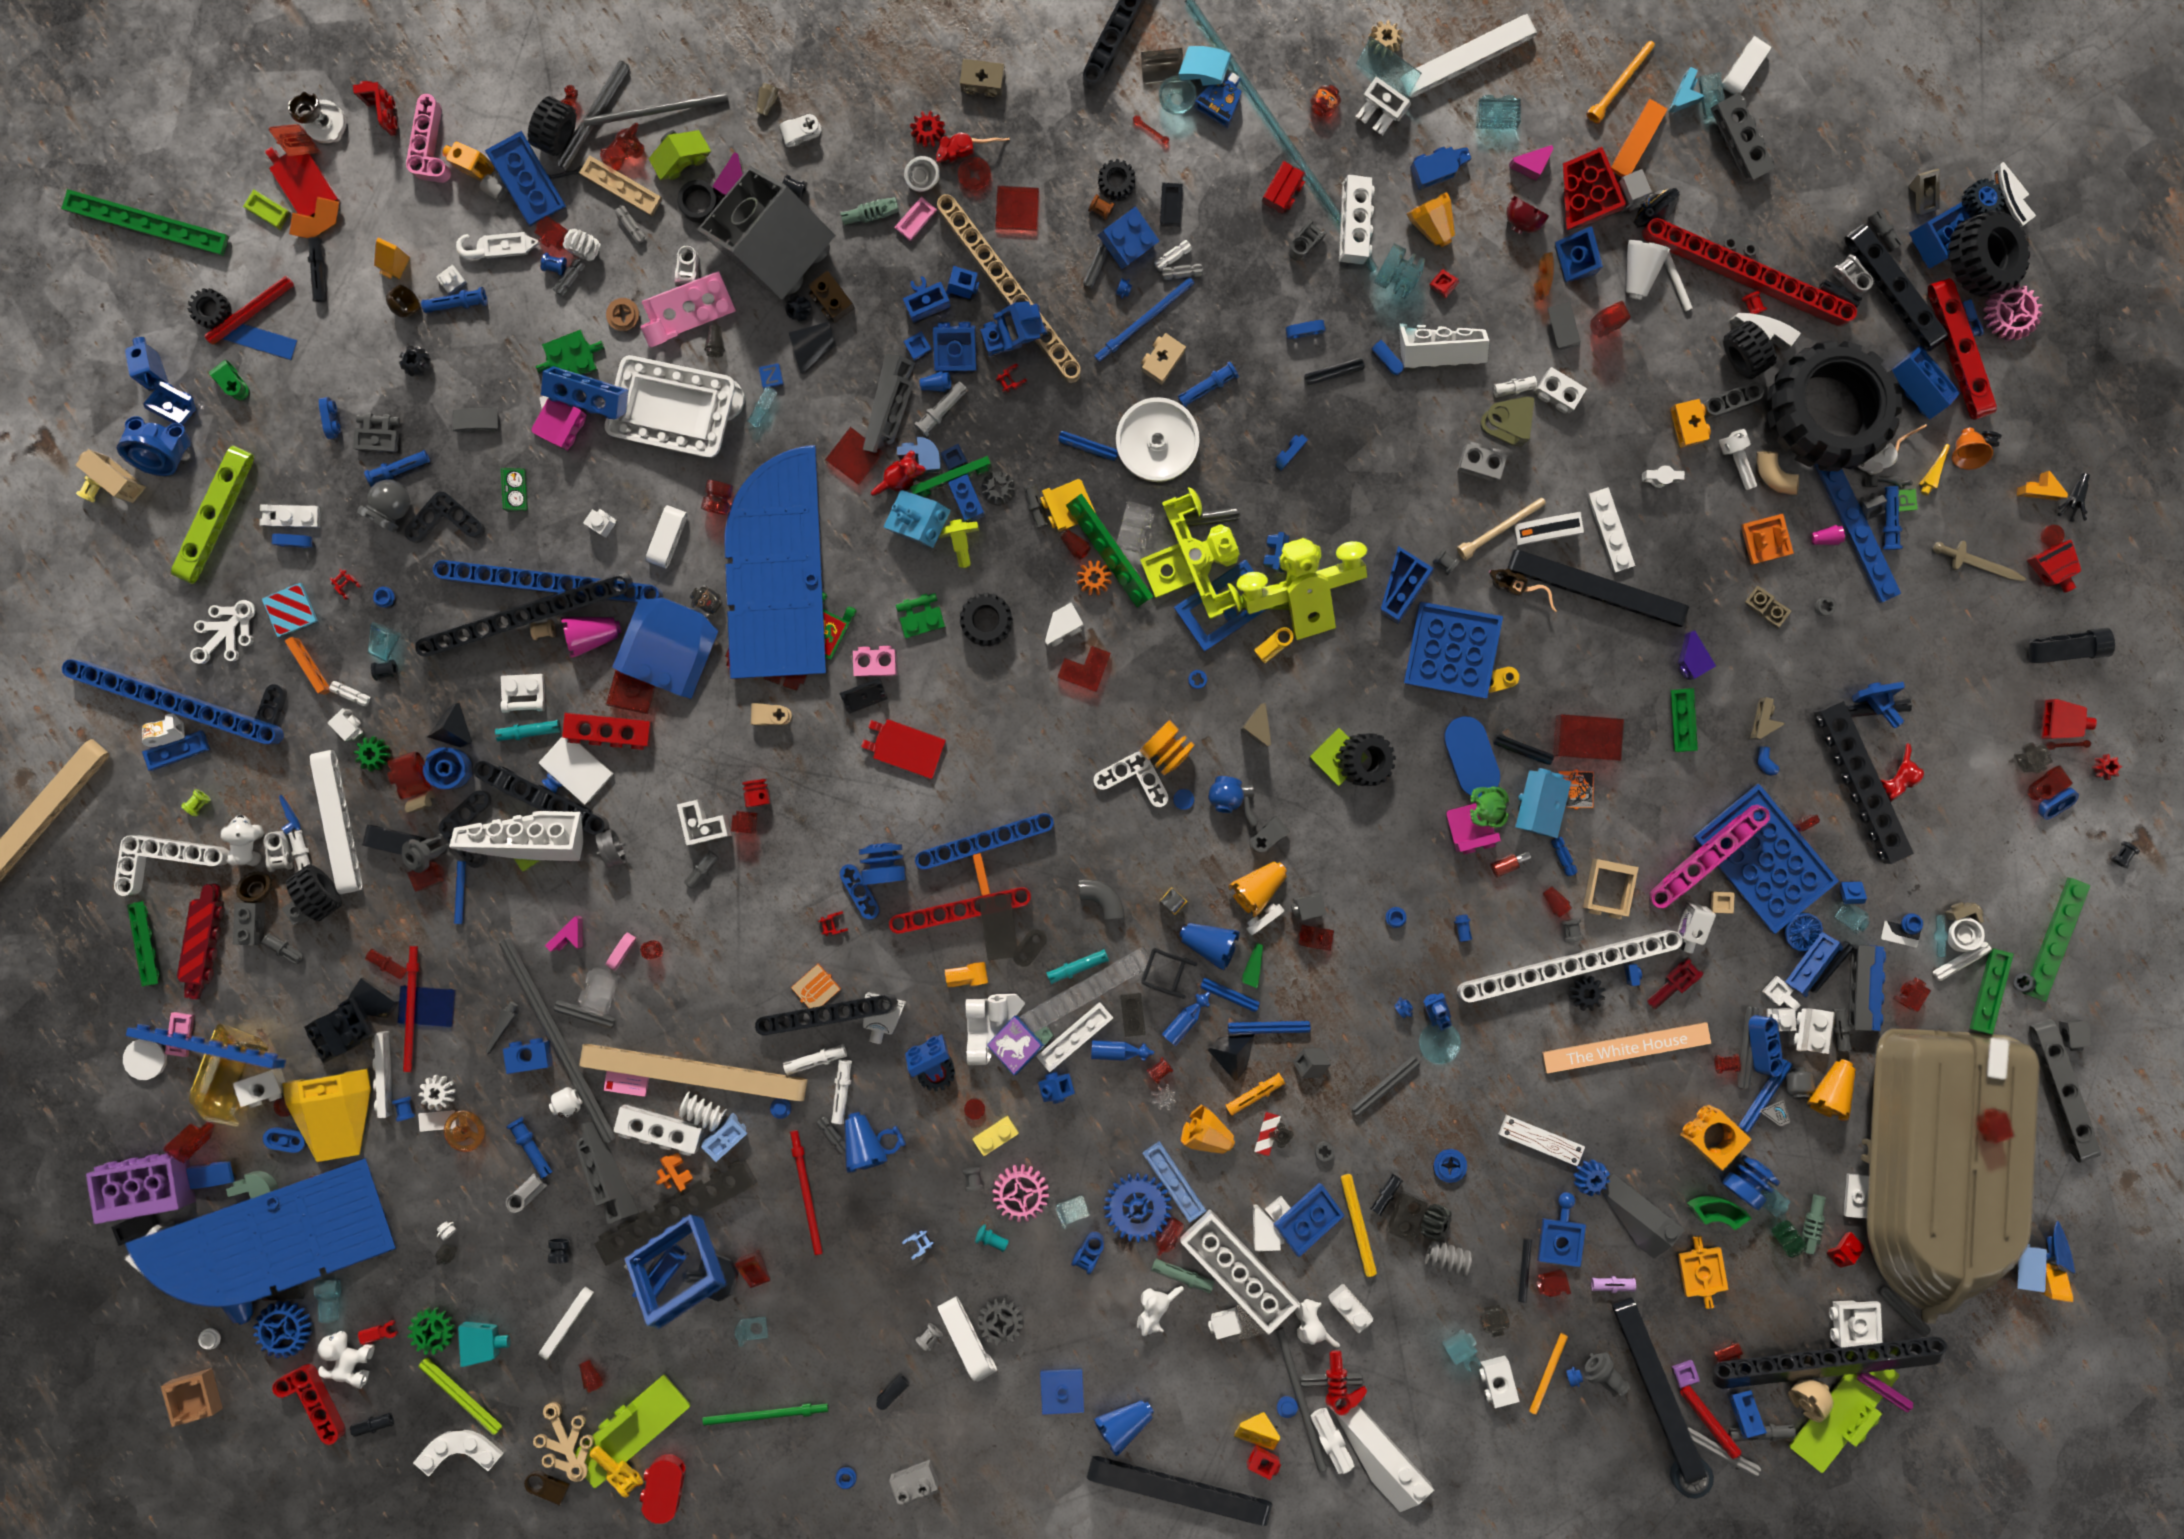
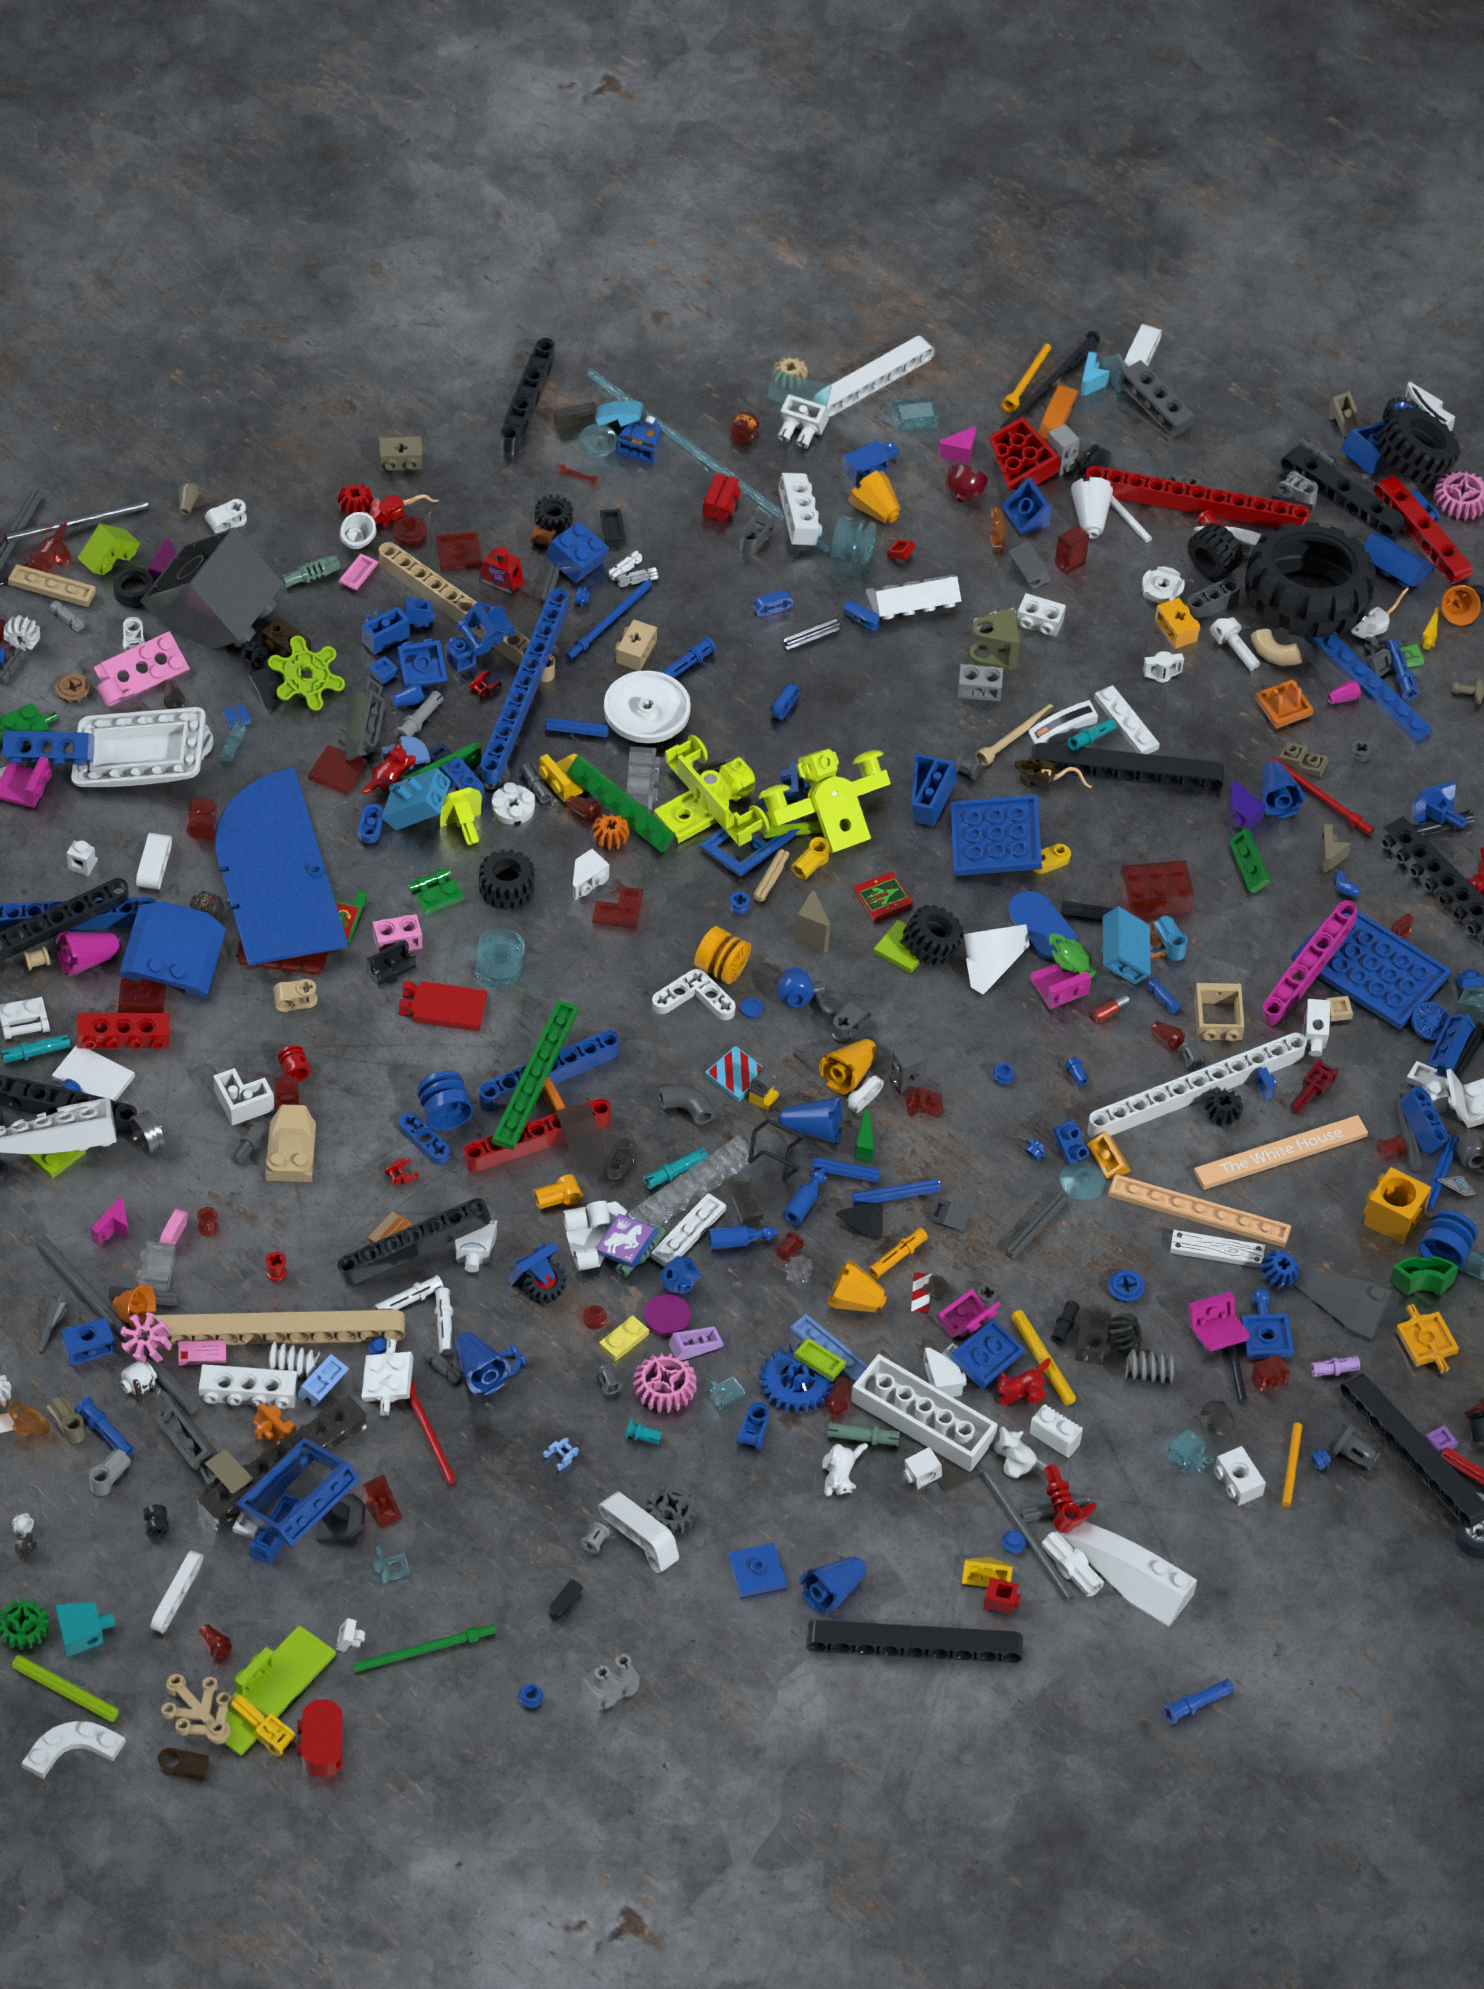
camera: 15 degrees left, 35 degrees down
none -> dark tan piece [47,1396,85,1444]
none -> orange hat [112,1284,156,1331]
none -> bright pink gear [121,1312,172,1363]
none -> dark tan sticker [205,1449,254,1494]
none -> red bush [265,1251,287,1282]
none -> tan slope [266,1105,316,1182]
none -> lime plate [268,636,345,711]
none -> white tile [336,1618,365,1652]
none -> blue plate [358,804,384,843]
none -> white plate [362,1339,414,1416]
none -> clear light blue wheel [475,928,525,988]
none -> red torso [479,546,524,596]
none -> blue beam [481,588,569,784]
none -> white plate [492,782,535,824]
none -> green plate [492,1000,579,1151]
none -> magenta tile [644,1294,691,1338]
none -> lavender slope [669,1326,724,1360]
none -> medium azure tile [705,1046,763,1102]
none -> tan axle [754,849,789,903]
none -> lime tile [794,1338,846,1381]
none -> tile [853,871,913,923]
none -> dark pink bracket [935,1289,1001,1338]
none -> white panel [963,924,1030,994]
none -> red animal [996,1358,1051,1405]
none -> black bar [1000,330,1101,429]
none -> teal pin [1067,718,1116,750]
none -> light orange slope [1087,1131,1131,1180]
none -> light nougat tile [1108,1174,1292,1248]
none -> white plate [1142,567,1185,604]
none -> dark azure piece [1154,915,1187,961]
none -> dark pink bracket [1188,1291,1249,1351]
none -> blue cone [1261,761,1305,818]
none -> red bar [1270,756,1374,835]

